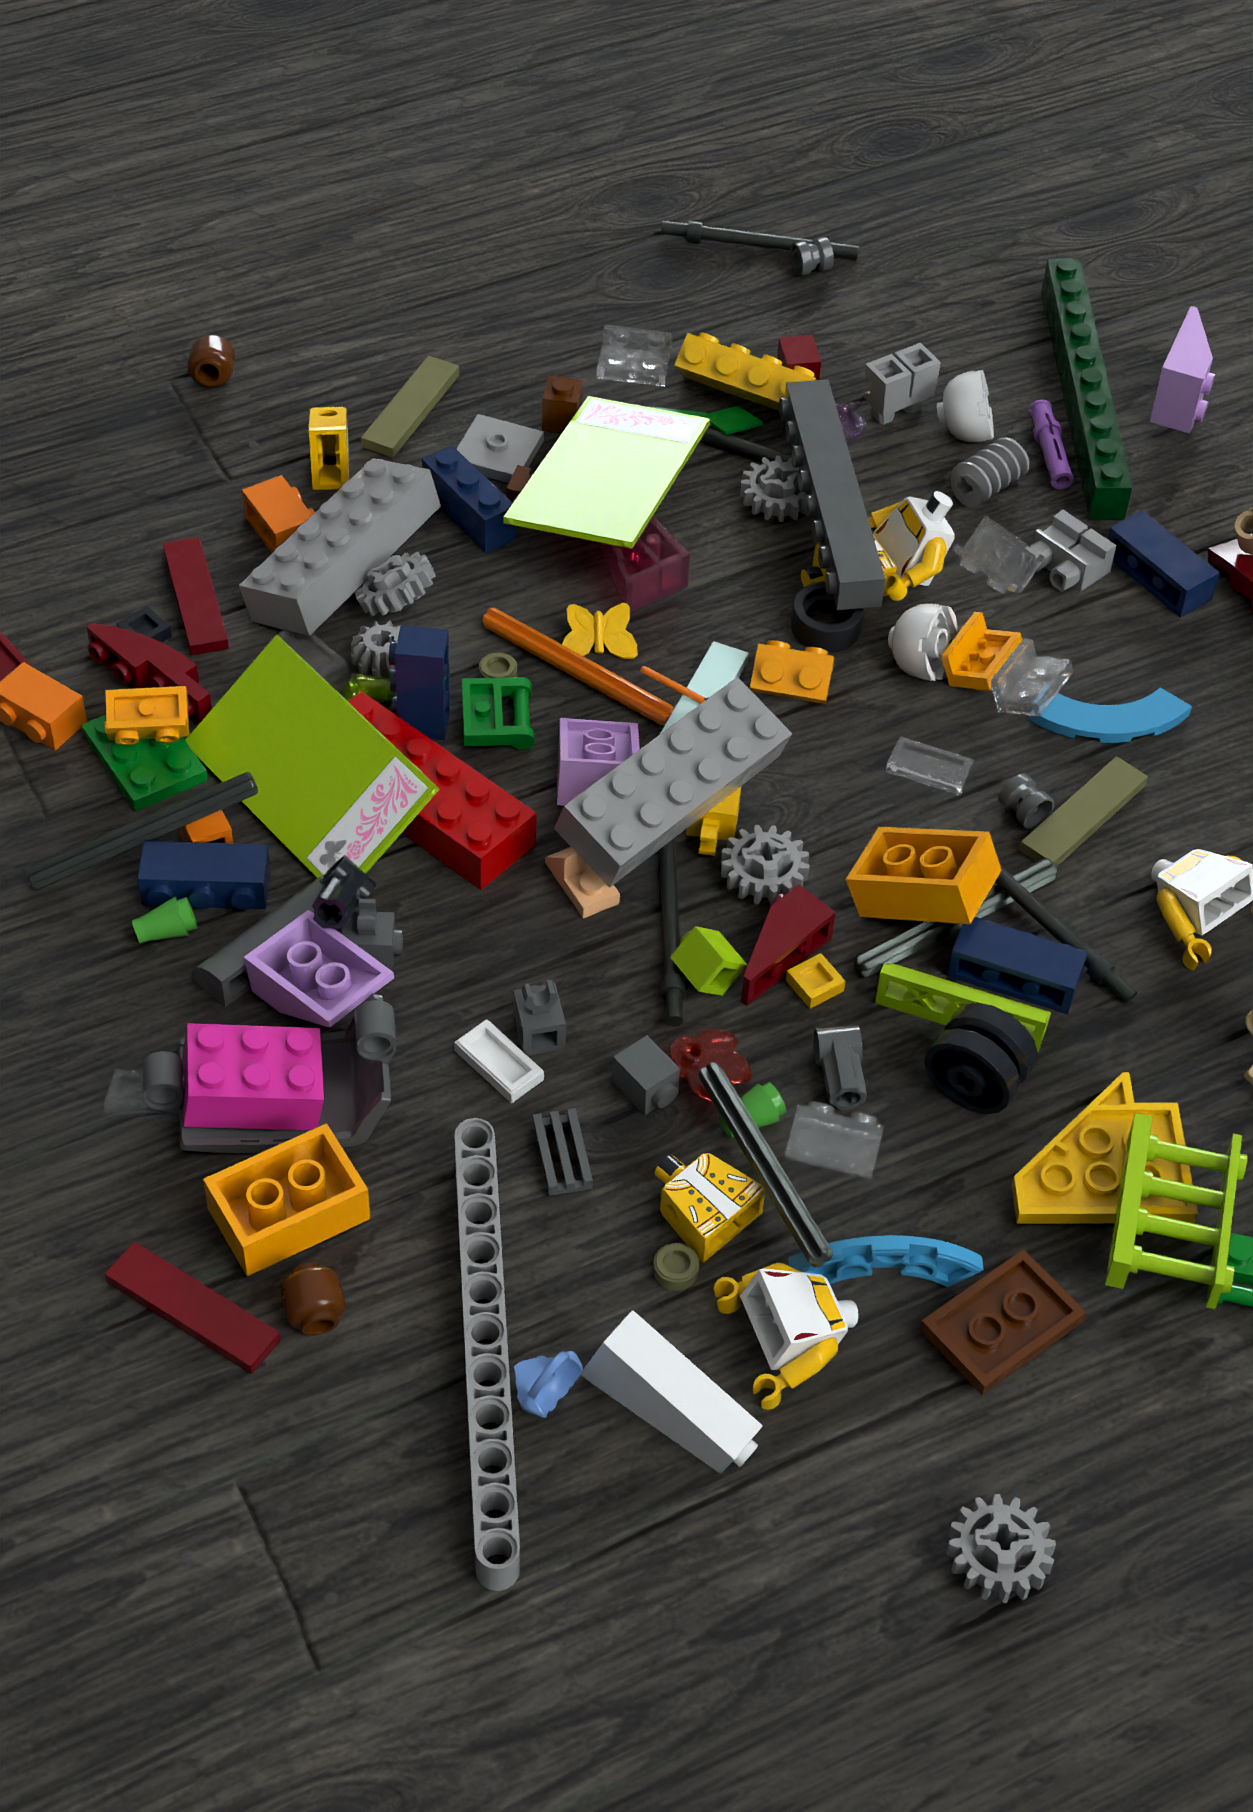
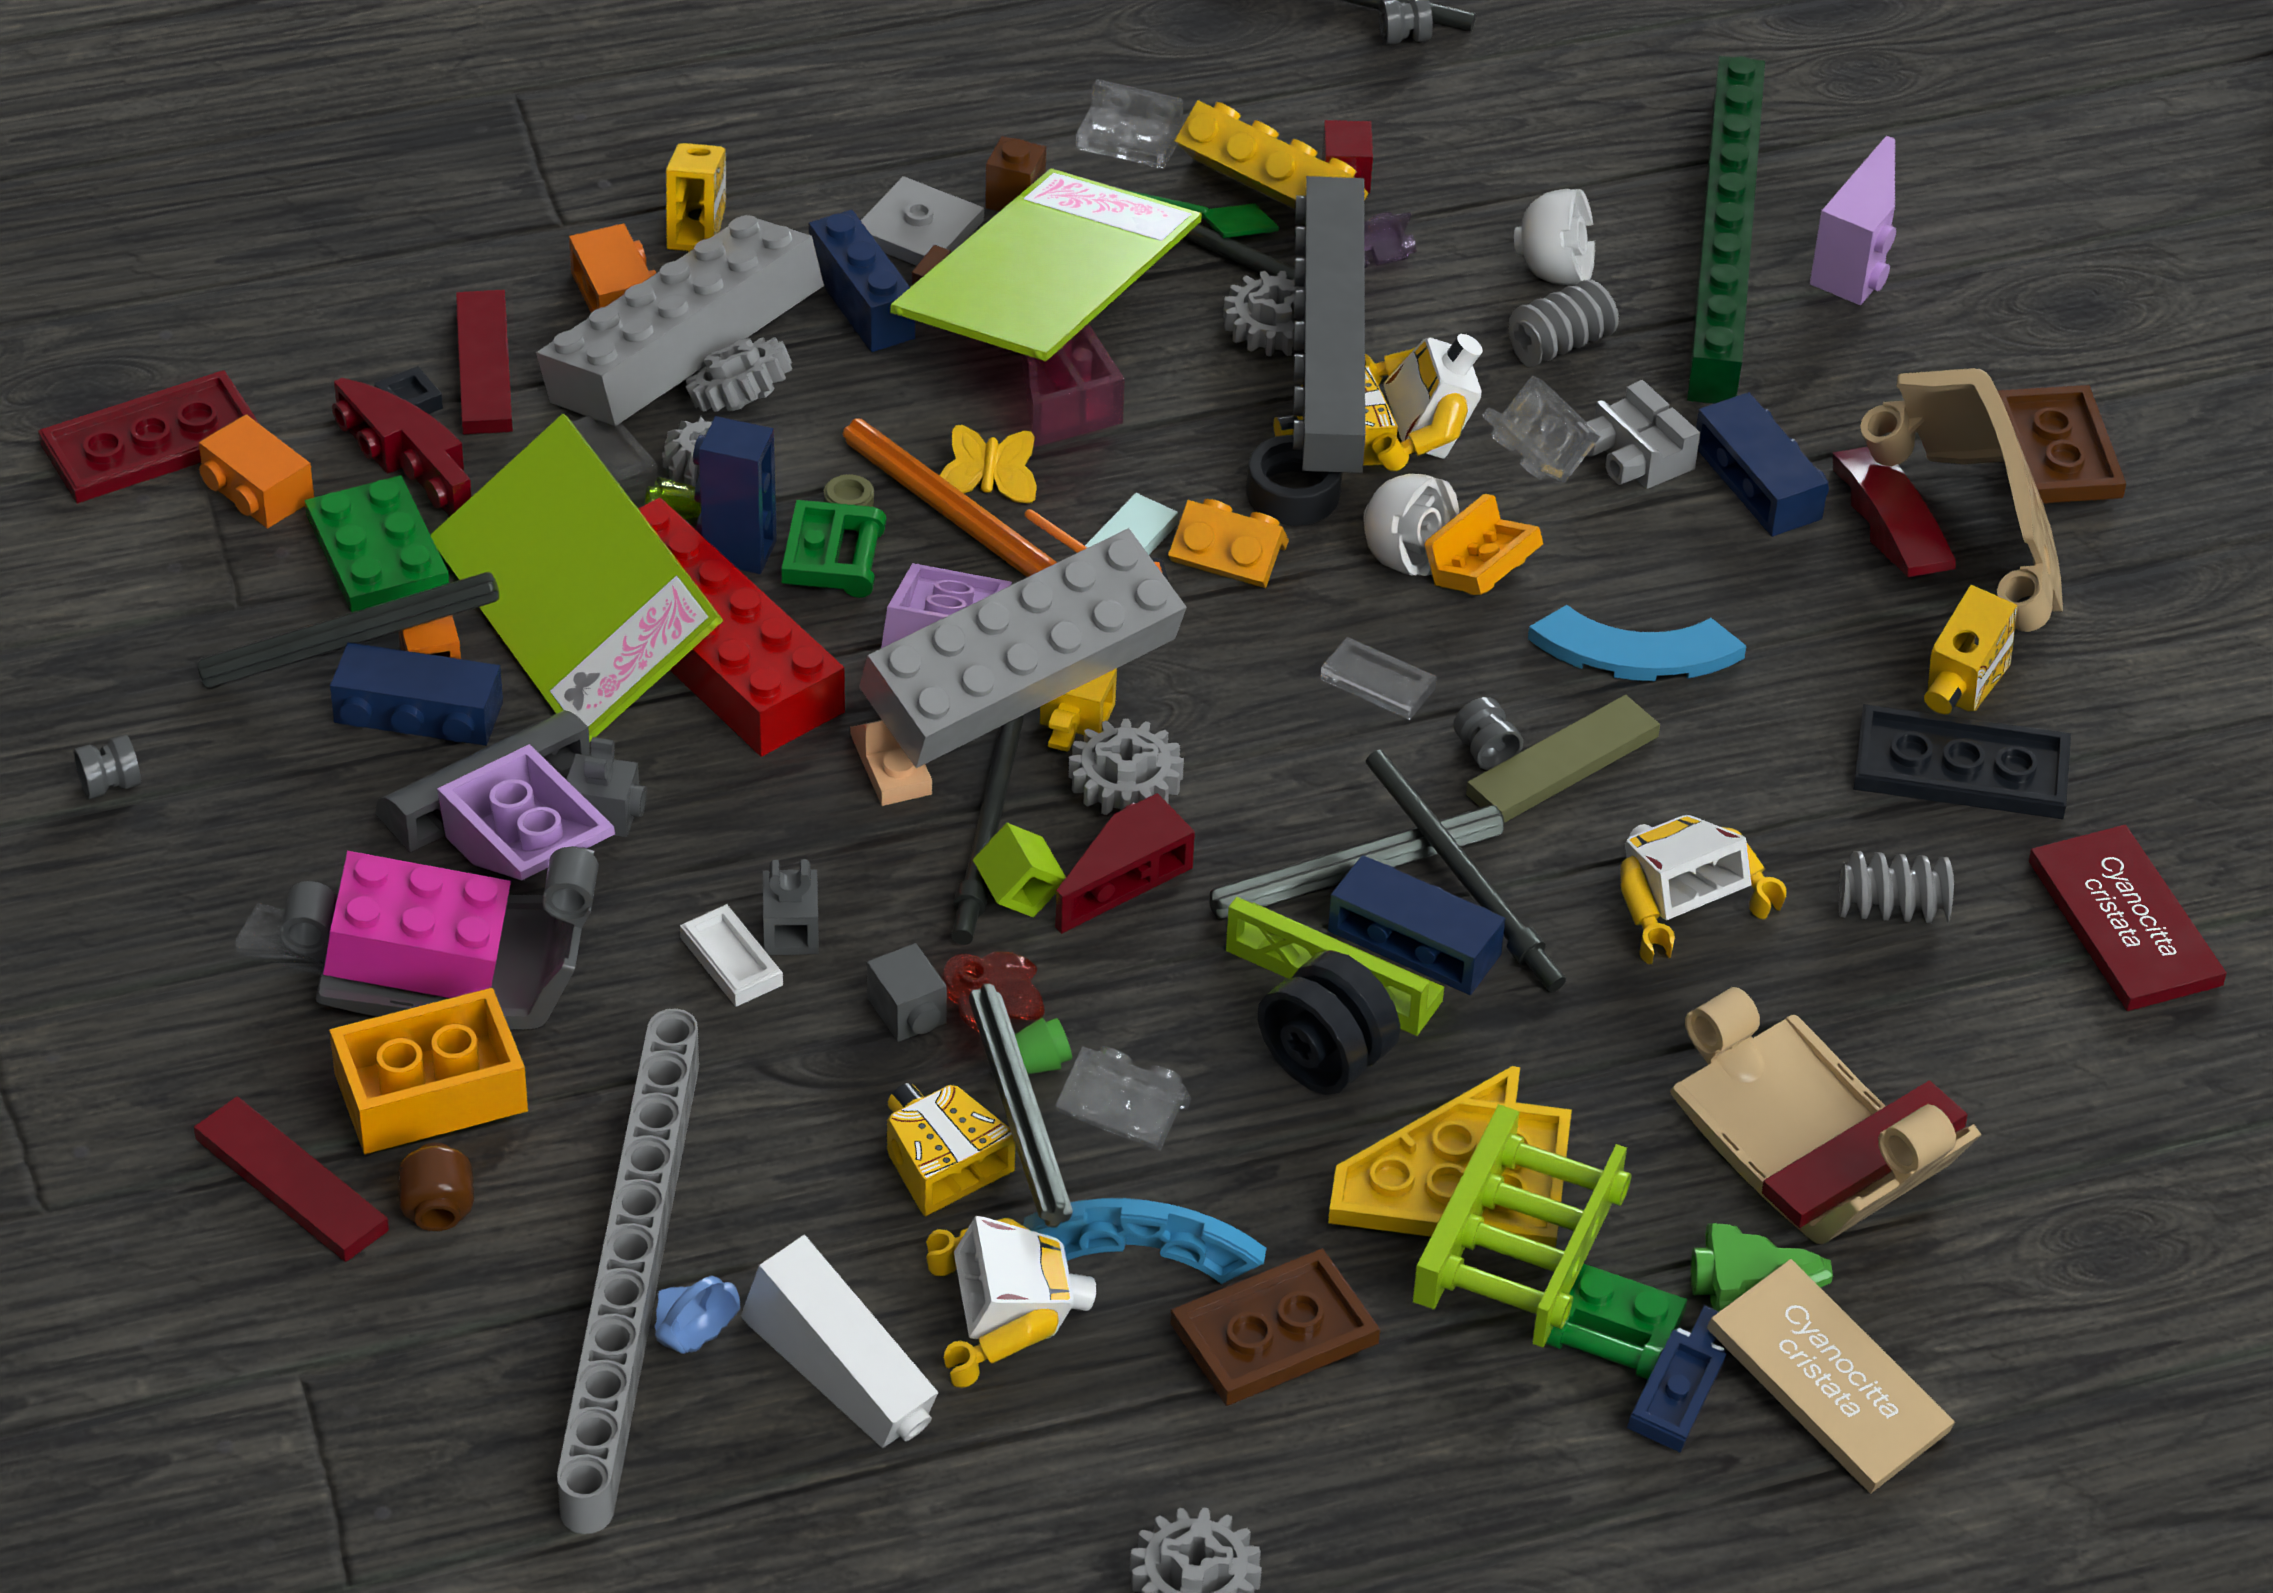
camera: 10 degrees right, 5 degrees down
light orange bracket [104,686,189,745] -> none
bright green cone [132,896,198,944] -> none
reddish brown head [187,335,236,388] -> none
black piece [312,855,376,930] -> none
olive tile [361,355,459,458] -> none
dark grey tile [532,1108,593,1196] -> none
olive tile [653,1243,699,1291] -> none
yellow tile [786,953,845,1009] -> none
dark grey piece [813,1025,867,1110] -> none
light orange brick [846,827,1002,924] -> none
light grey hips [863,343,941,425] -> none
clear bracket [991,638,1073,717] -> none
medium lavender pin [1029,399,1074,490] -> none

